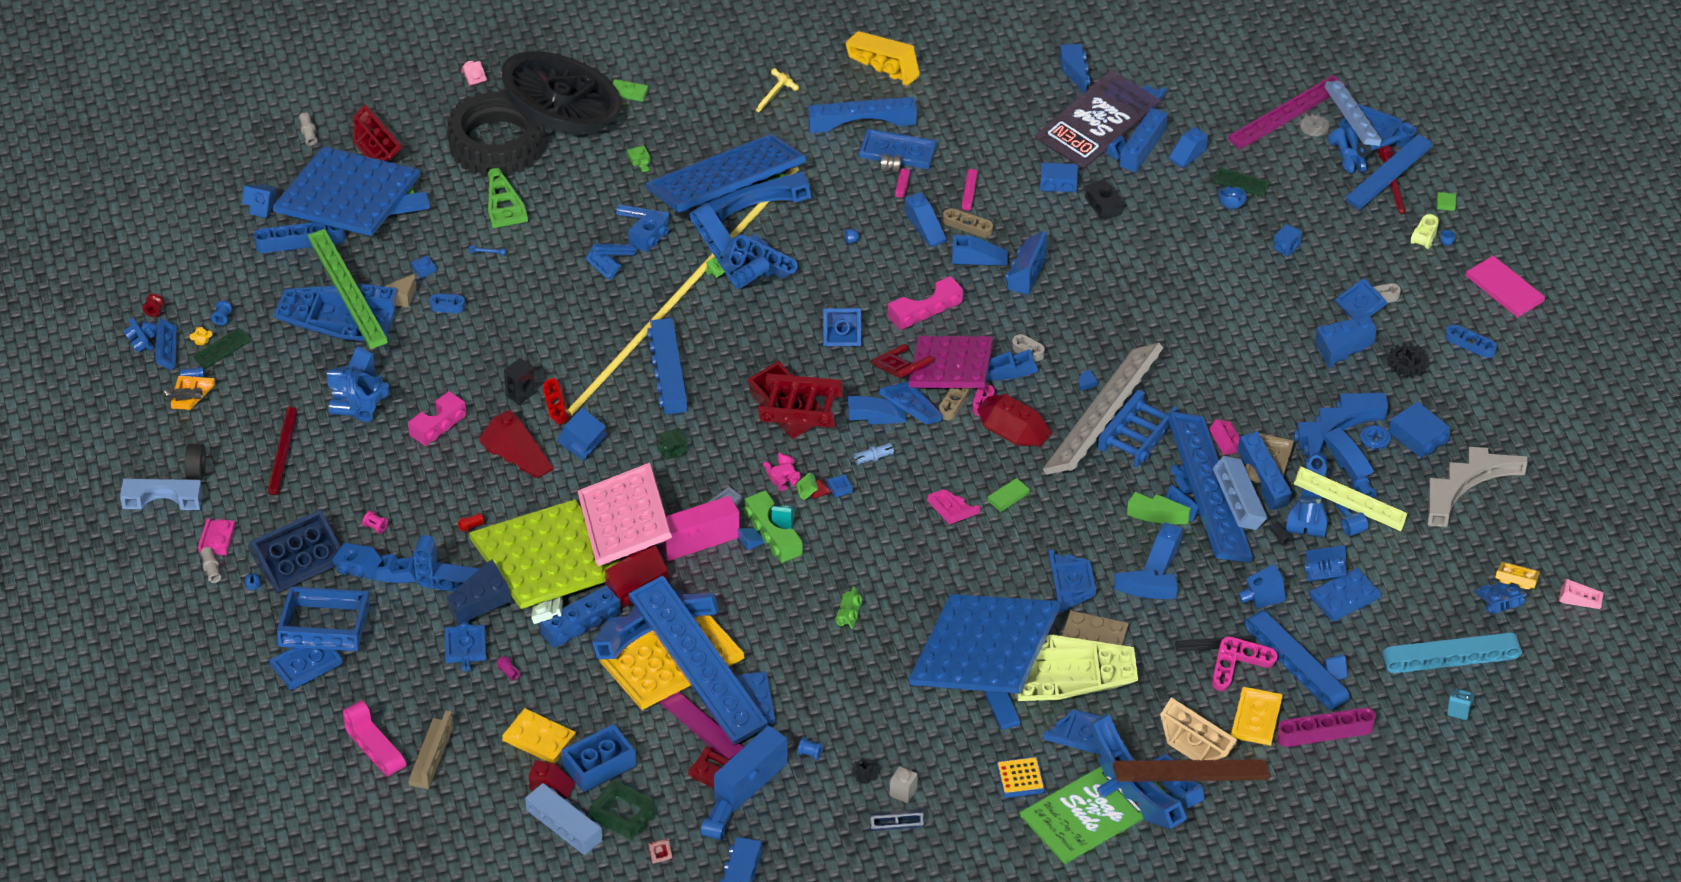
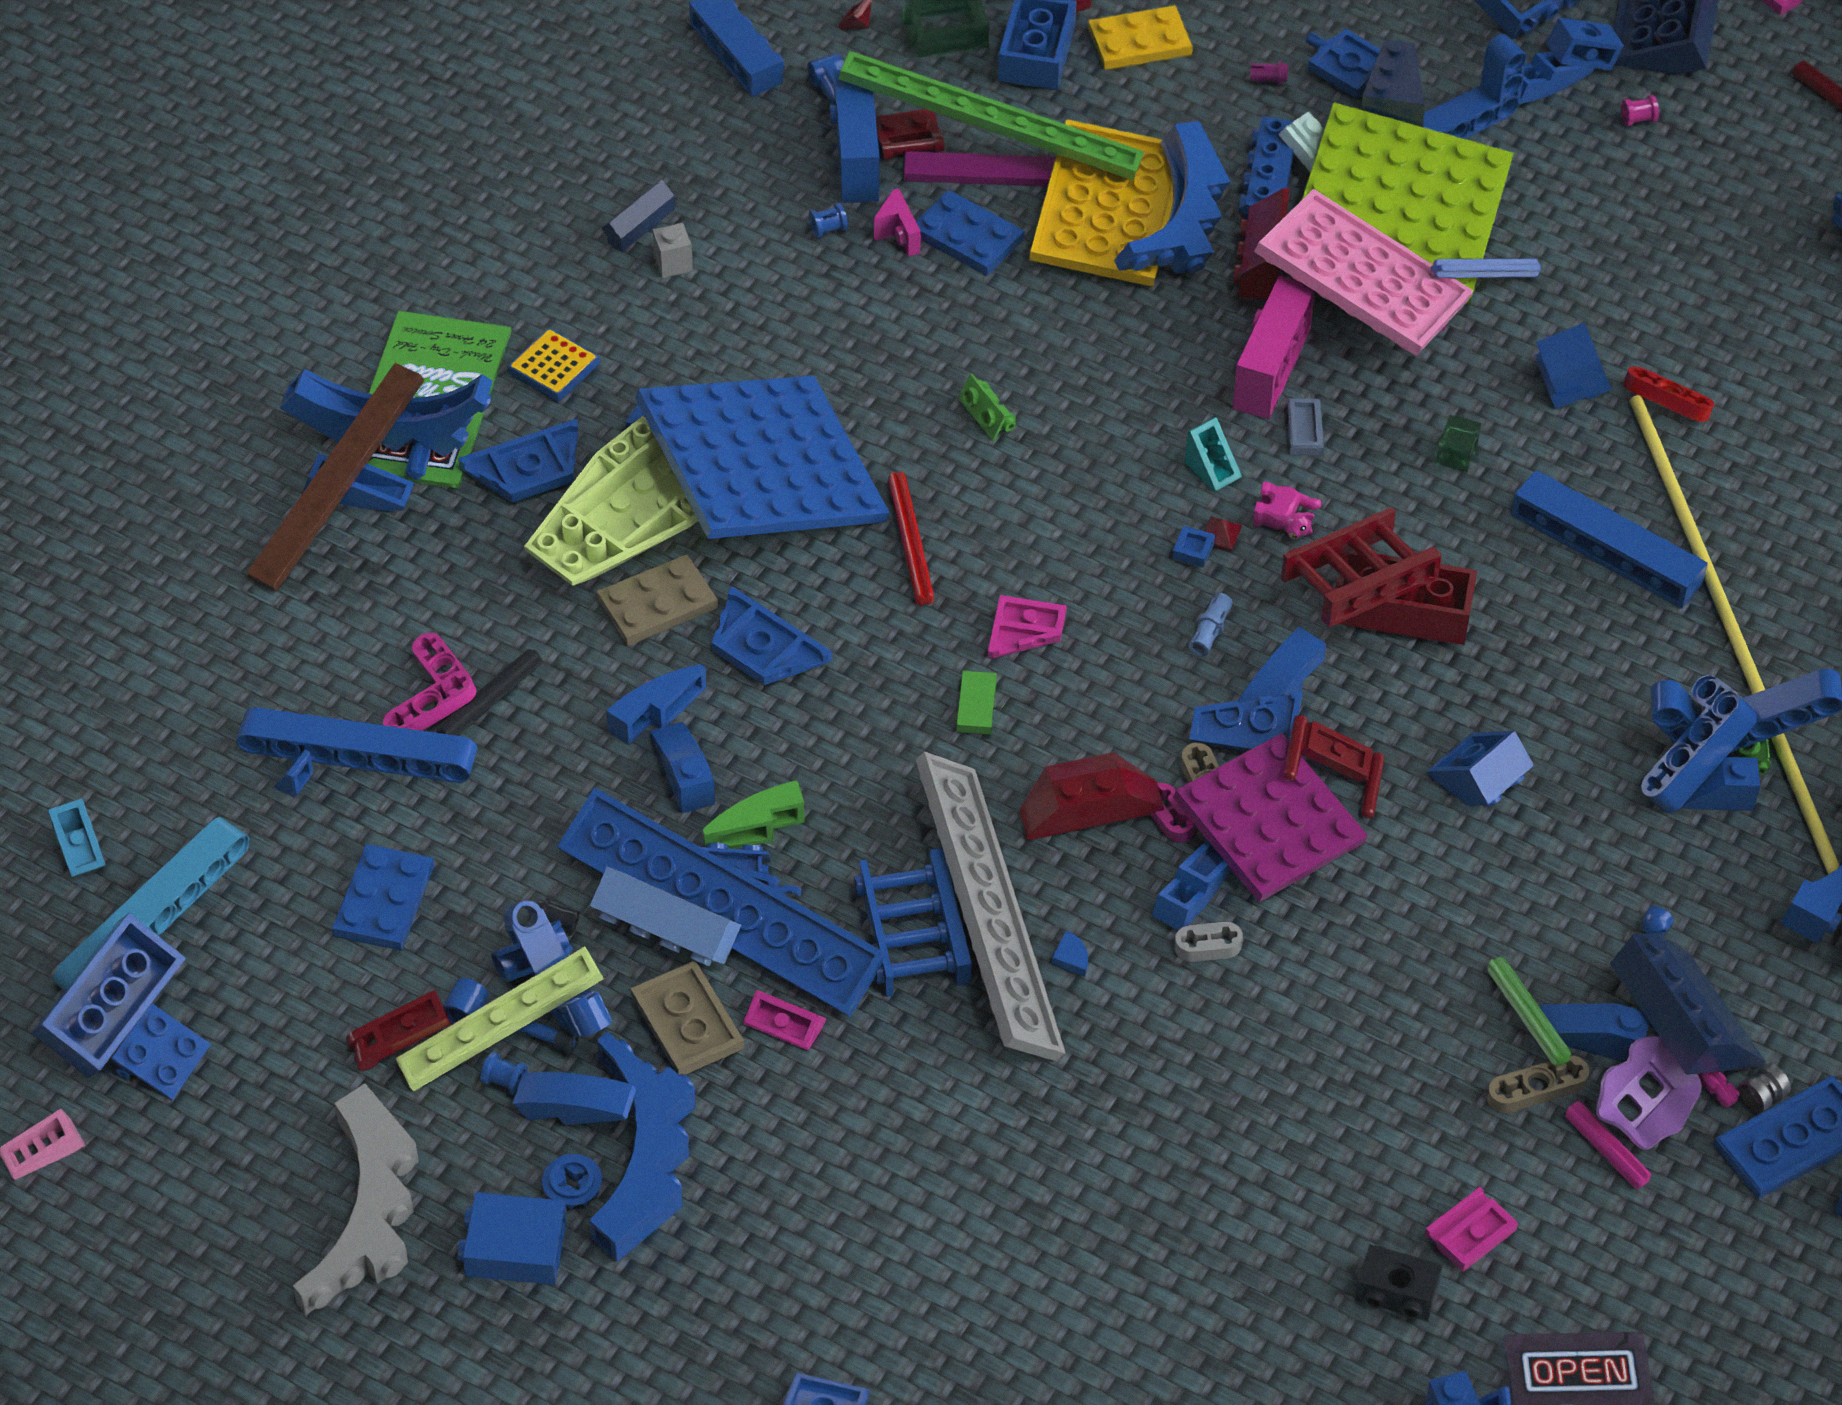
camera: 135 degrees right, 5 degrees up
dark pink arch [408,391,466,446] -> none
red pin [458,513,484,532] -> none
dark red wedge [479,409,554,479] -> none
black brick [504,358,535,405] -> none
blue plate [629,576,768,746] -> none
blue slope [738,528,764,550] -> none
bright green arch [743,490,802,563] -> none
bright green tile [796,472,818,500] -> none
black gear [852,758,878,784] -> none
dark pink arch [888,276,963,330] -> none
blue slope [952,235,1008,265] -> none
blue slope [1006,231,1047,295] -> none
blue piece [1040,163,1078,192] -> none
tan wedge [1160,698,1237,760] -> none
yellow plate [1231,687,1283,746] -> none
blue arch [1237,431,1292,511] -> none
blue torso [1238,564,1286,609] -> none
magenta beam [1277,708,1376,747] -> none
blue hinge [1305,545,1347,581] -> none
blue wedge [1315,315,1376,368] -> none
black gear [1387,343,1429,378] -> none
yellow plate [1496,561,1540,589] -> none
none -> blue brick [31,913,186,1078]
none -> dark red plate [346,990,451,1071]
none -> bright green plate [839,51,1144,180]
none -> dark pink slope [874,188,921,256]
none -> red axle [888,471,934,606]
none -> dark pink plate [1425,1187,1518,1272]
none -> axle [1431,258,1541,278]
none -> bright green axle [1488,956,1571,1067]
none -> medium lavender piece [1596,1036,1701,1150]
none -> dark blue slope [1610,933,1766,1075]

